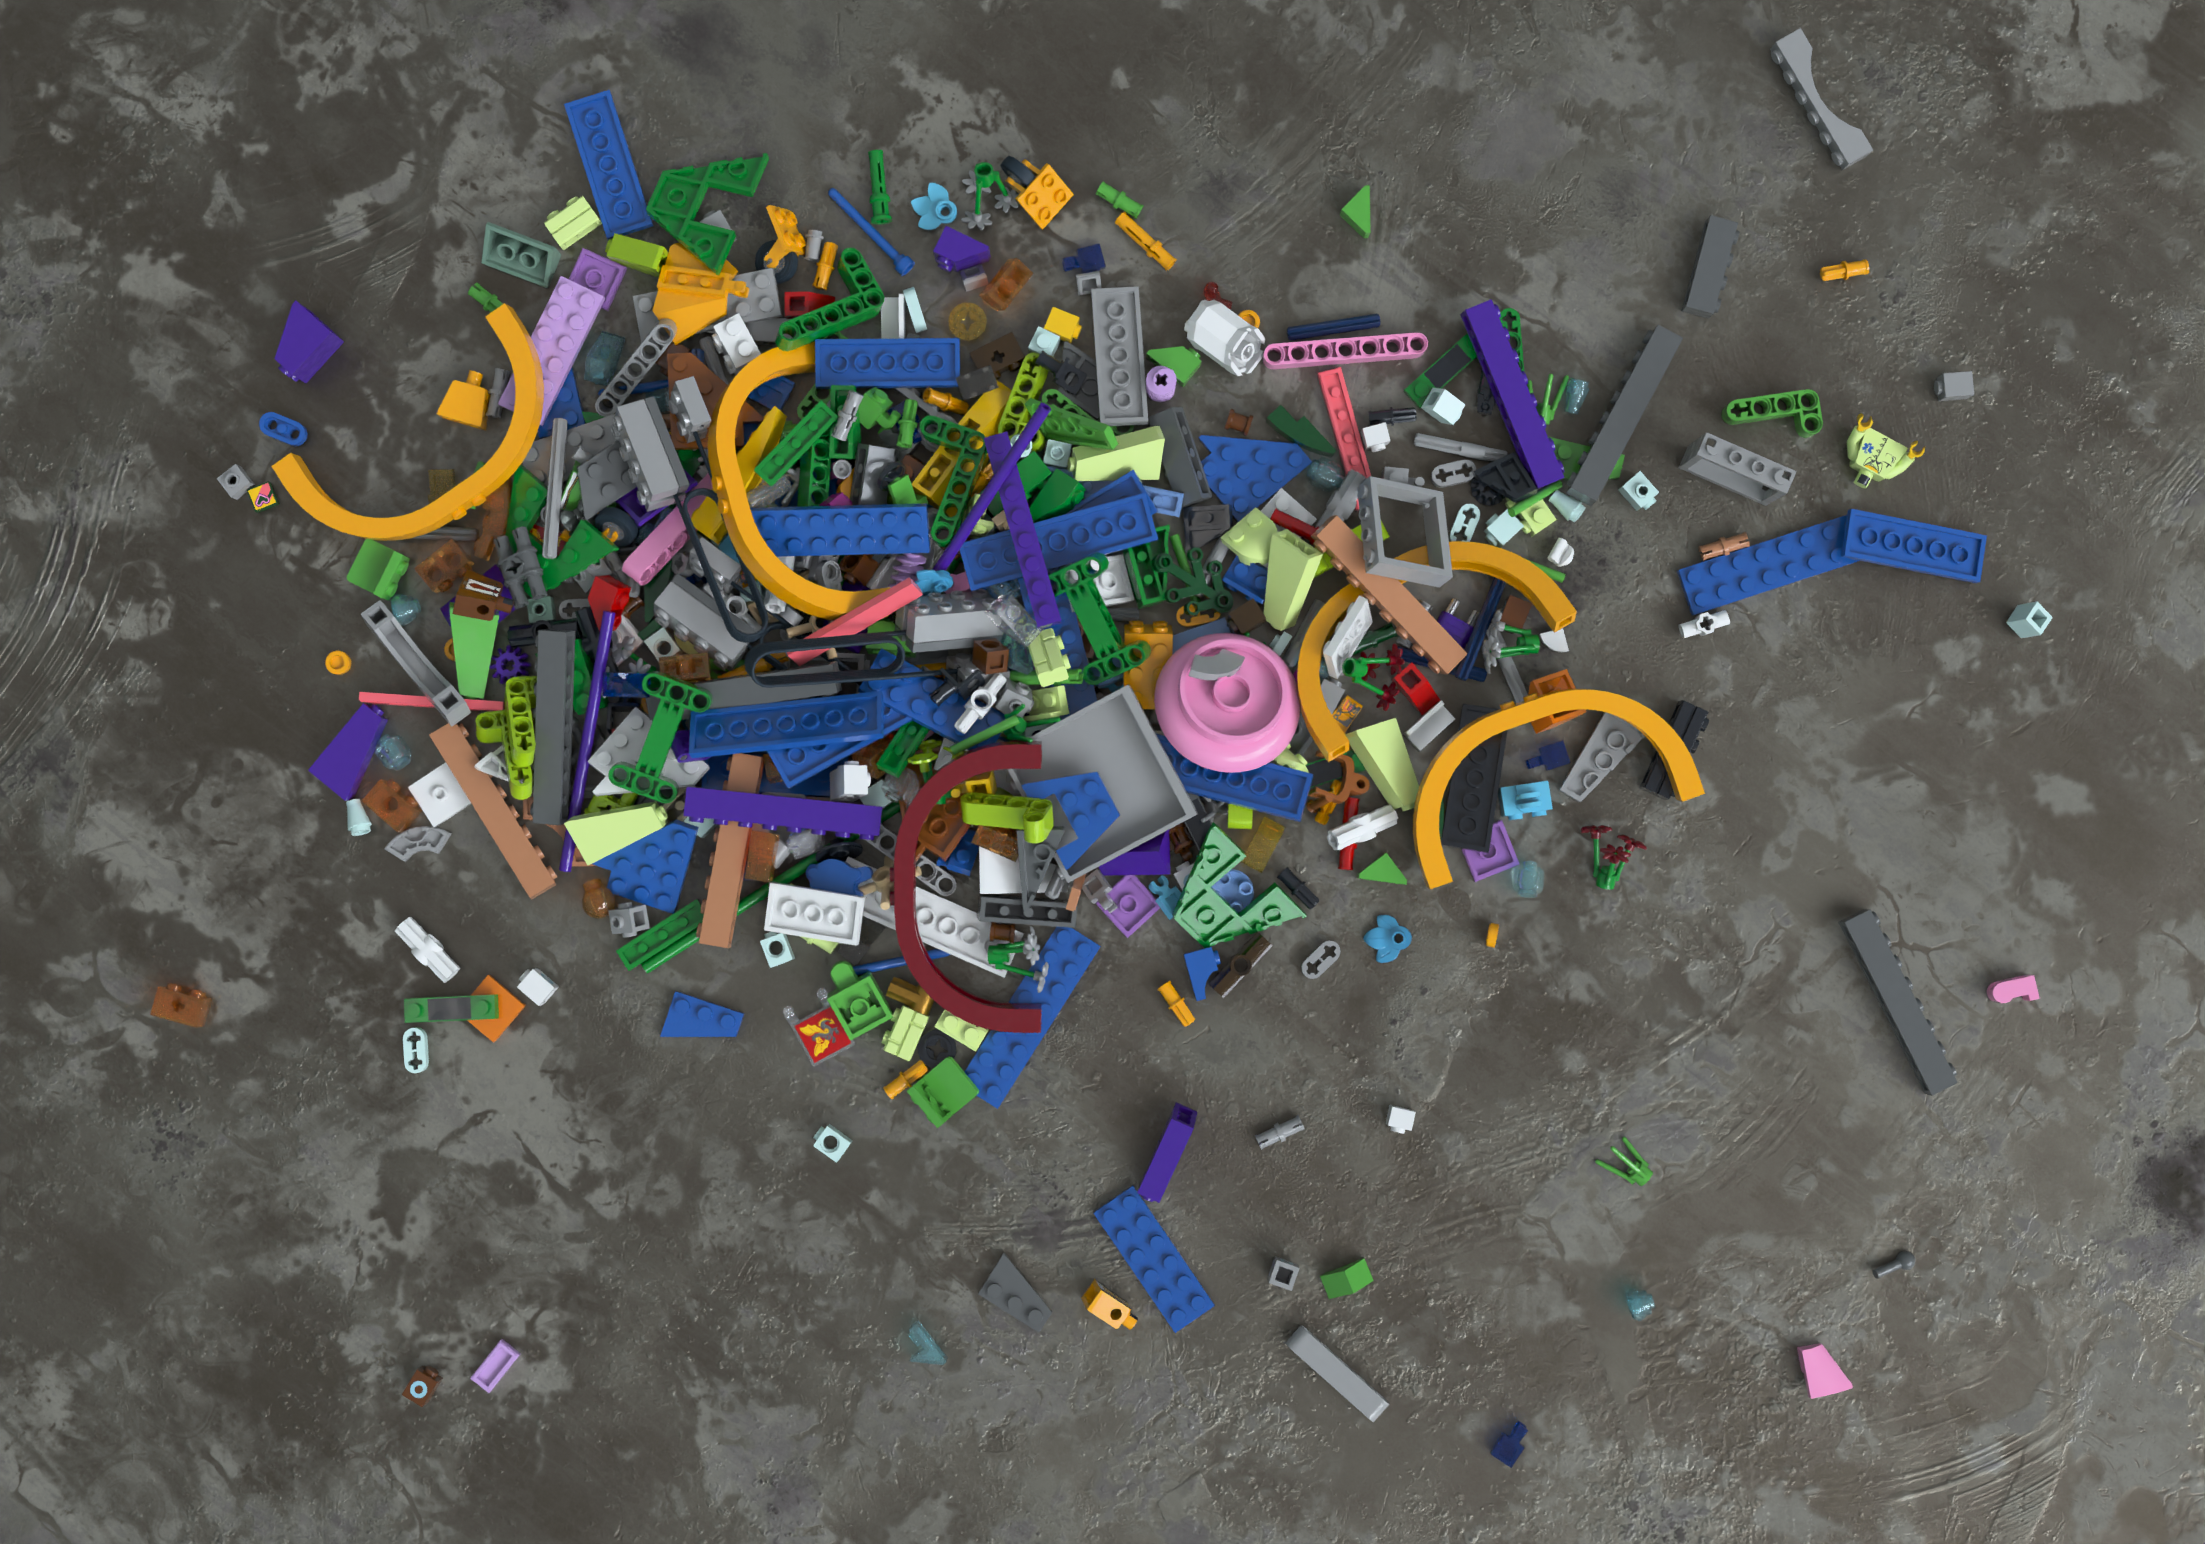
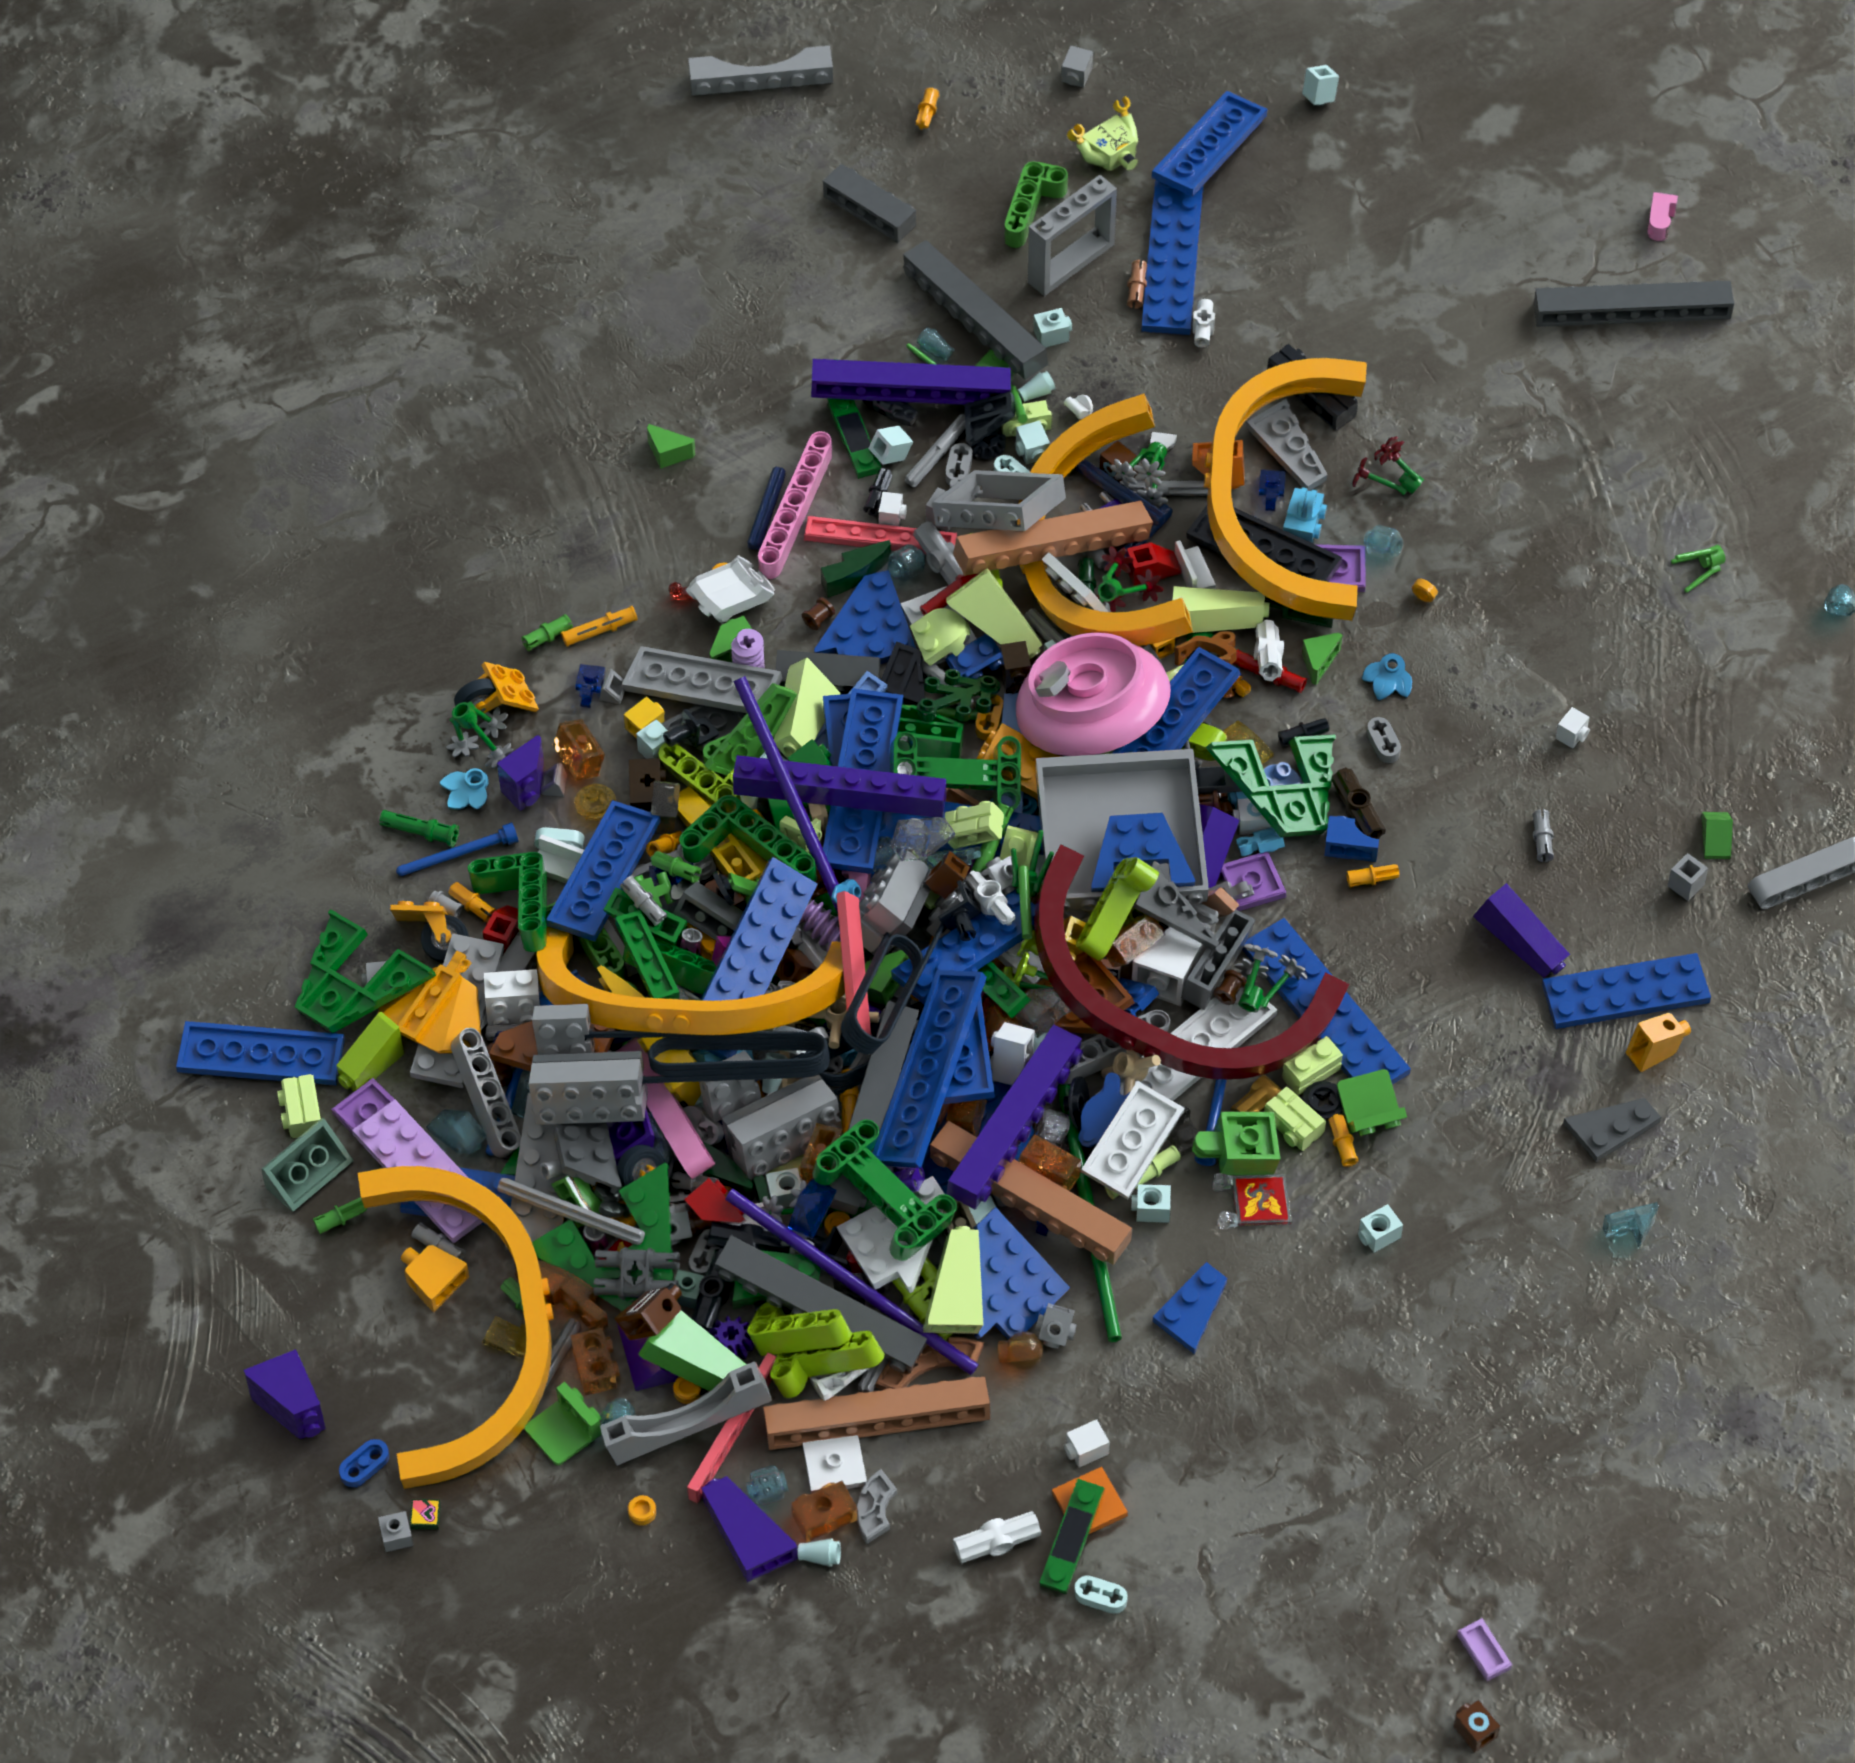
camera: 65 degrees left, 30 degrees down
green plate [616,899,704,971] -> none

